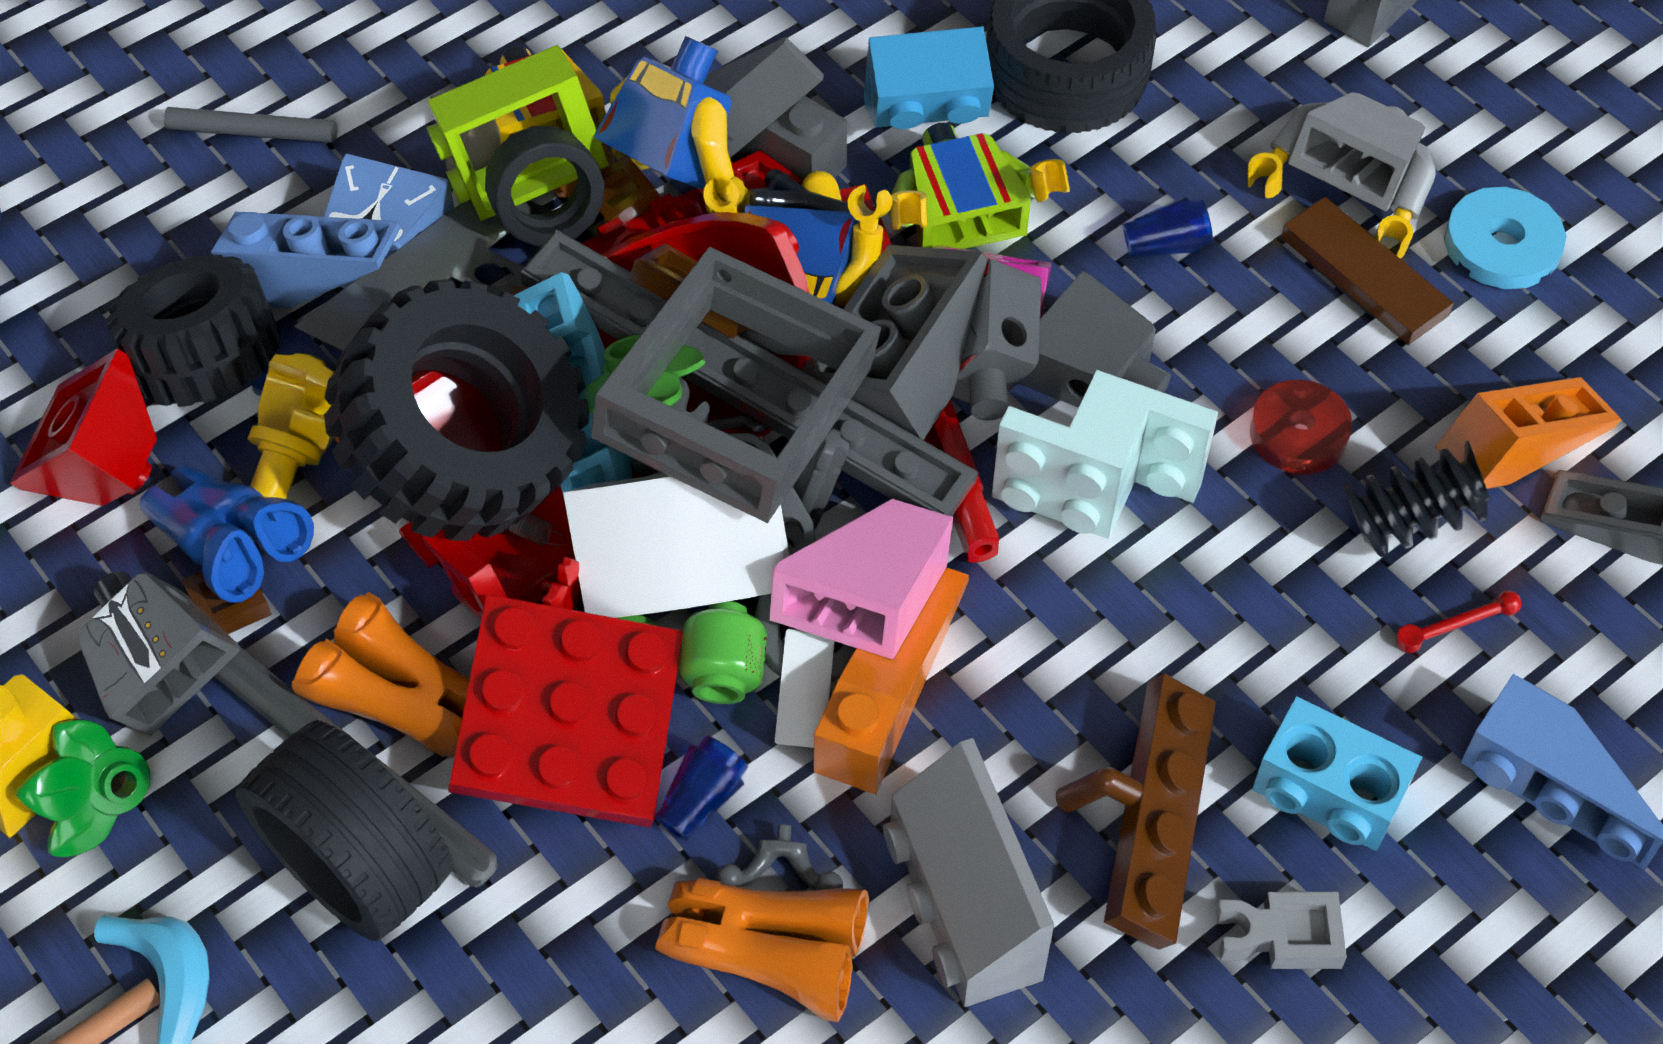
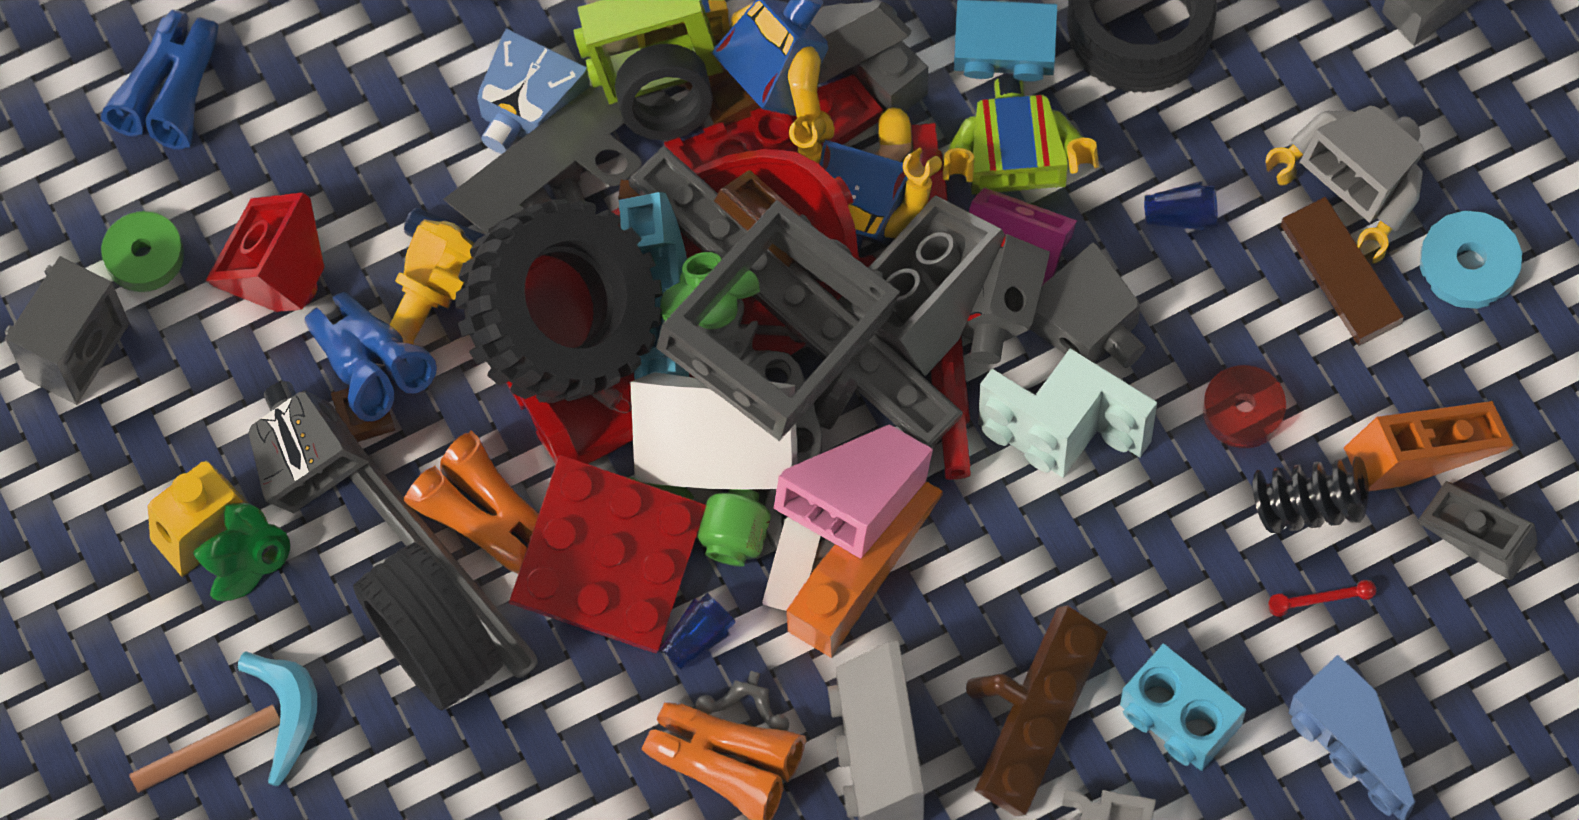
camera: 15 degrees right, 10 degrees up
black tyre [106,254,281,407] -> none
medium blue slope [211,211,401,308] -> none
red plant [541,557,583,611] -> none
black piece [747,169,850,212] -> none

